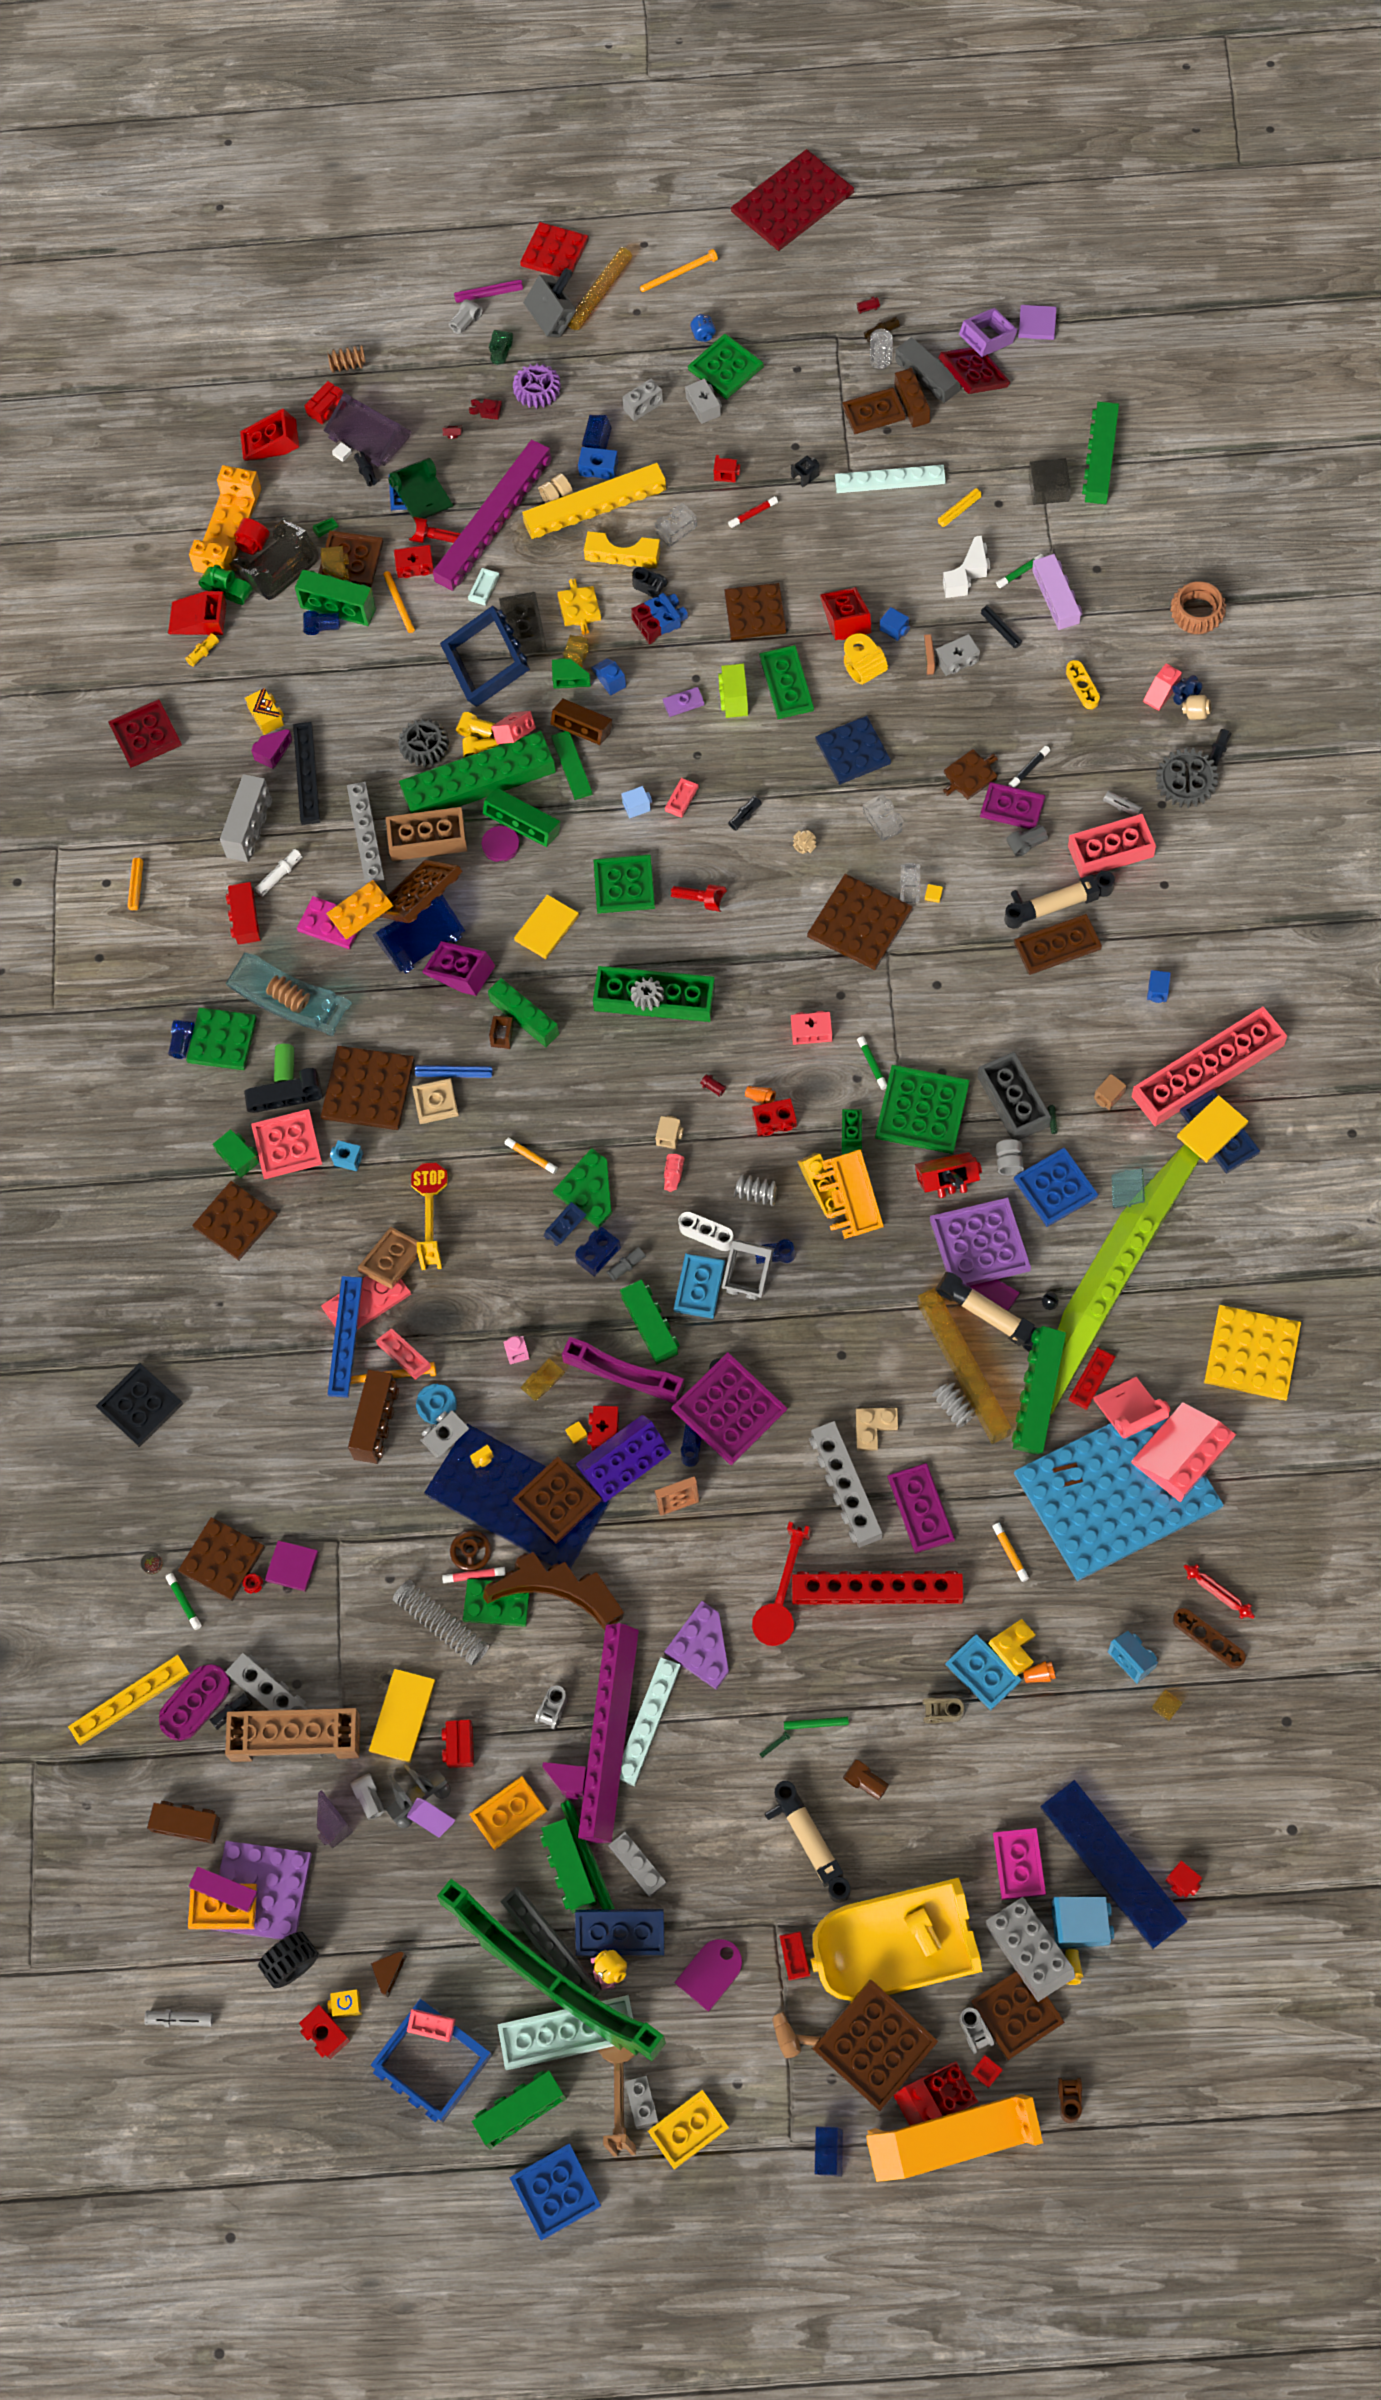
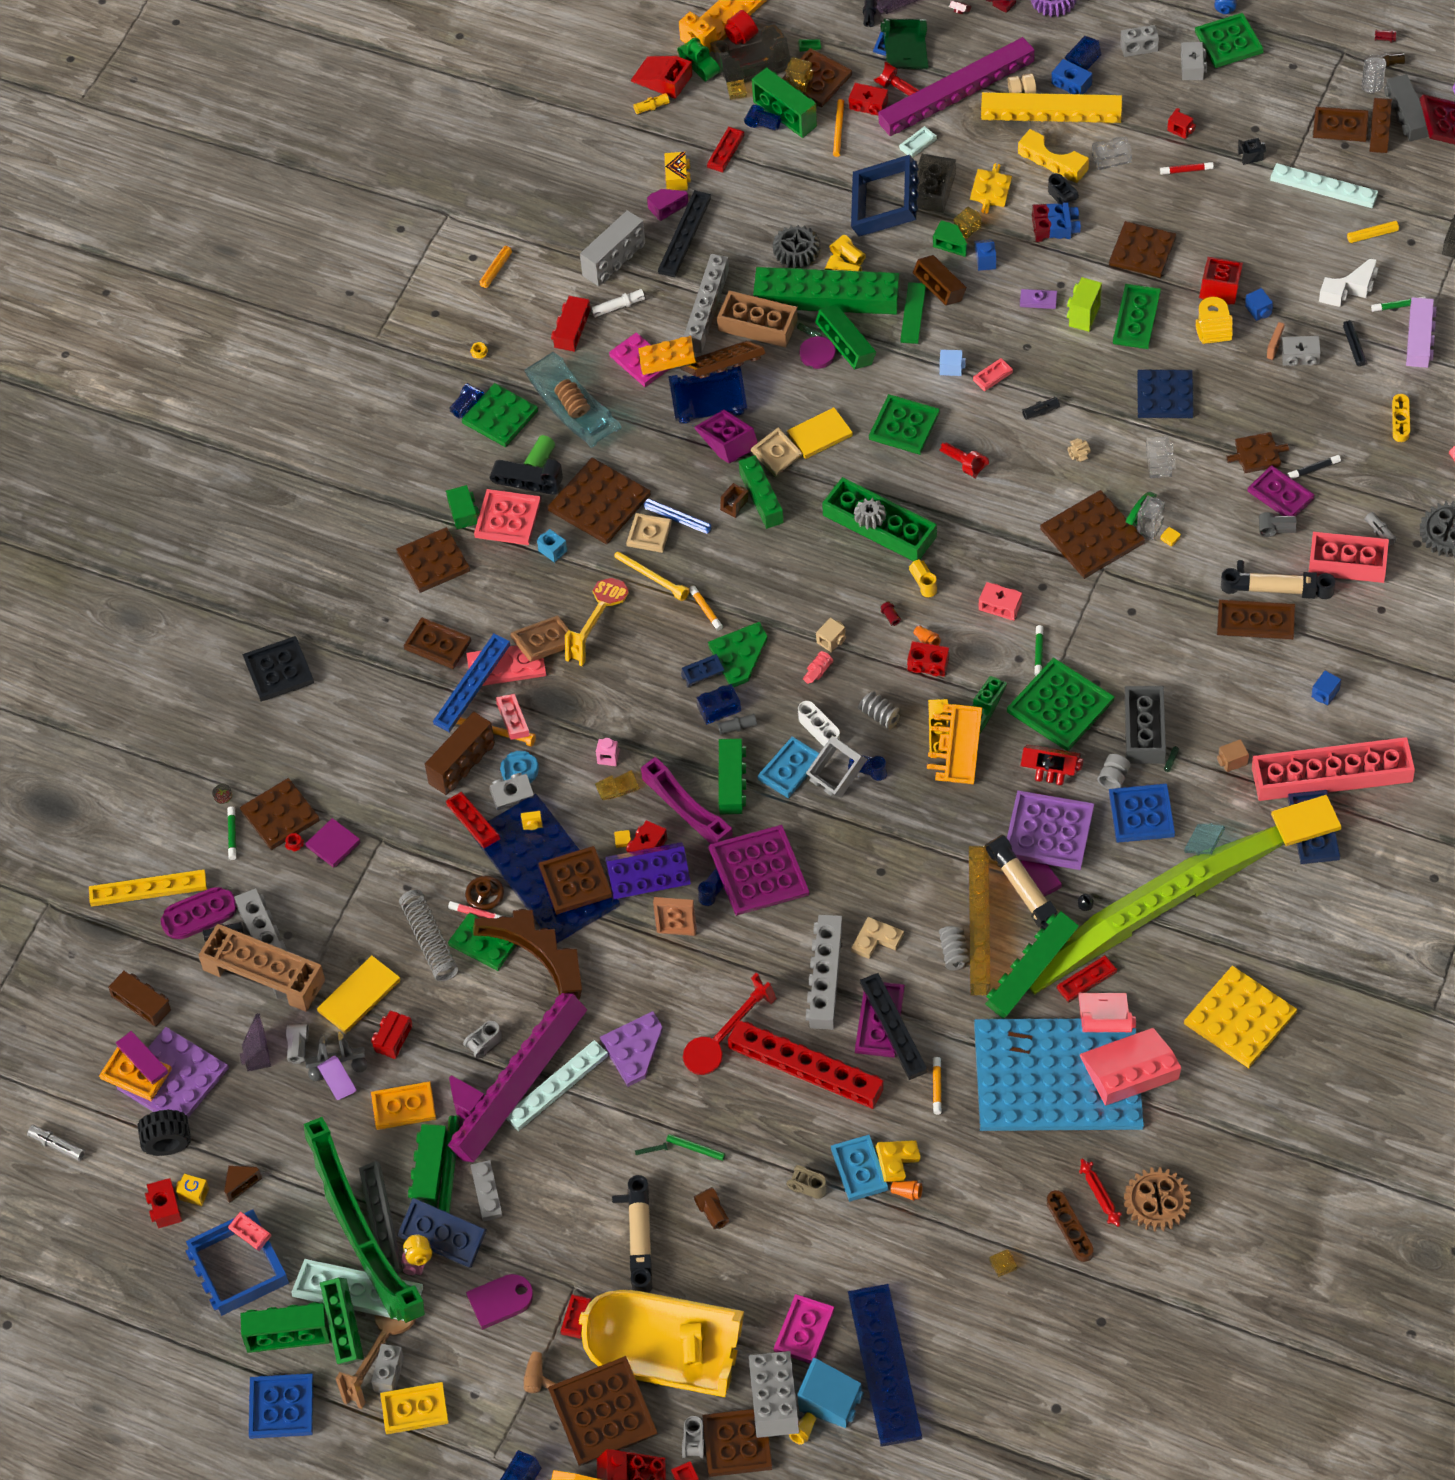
camera: 25 degrees right, 10 degrees down
dark red plate [108,699,182,768] -> none
coral brick [491,711,536,744] -> none
dark azure slope [1108,1631,1158,1684] -> none
red brick [1165,1860,1202,1898] -> none
none -> green brick [320,1277,364,1365]
none -> reddish brown plate [403,617,472,669]
none -> red tile [446,792,500,848]
none -> yellow plate [470,342,488,359]
none -> yellow piece [614,552,690,601]
none -> red tile [707,126,745,173]
none -> clear yellow plate [726,80,747,100]
none -> tan plate [751,427,803,476]
none -> clear green piece [797,323,822,337]
none -> black plate [860,973,928,1080]
none -> yellow piece [909,559,937,597]
none -> medium nougat gear [1124,1167,1191,1232]
none -> green tile [1125,492,1157,526]

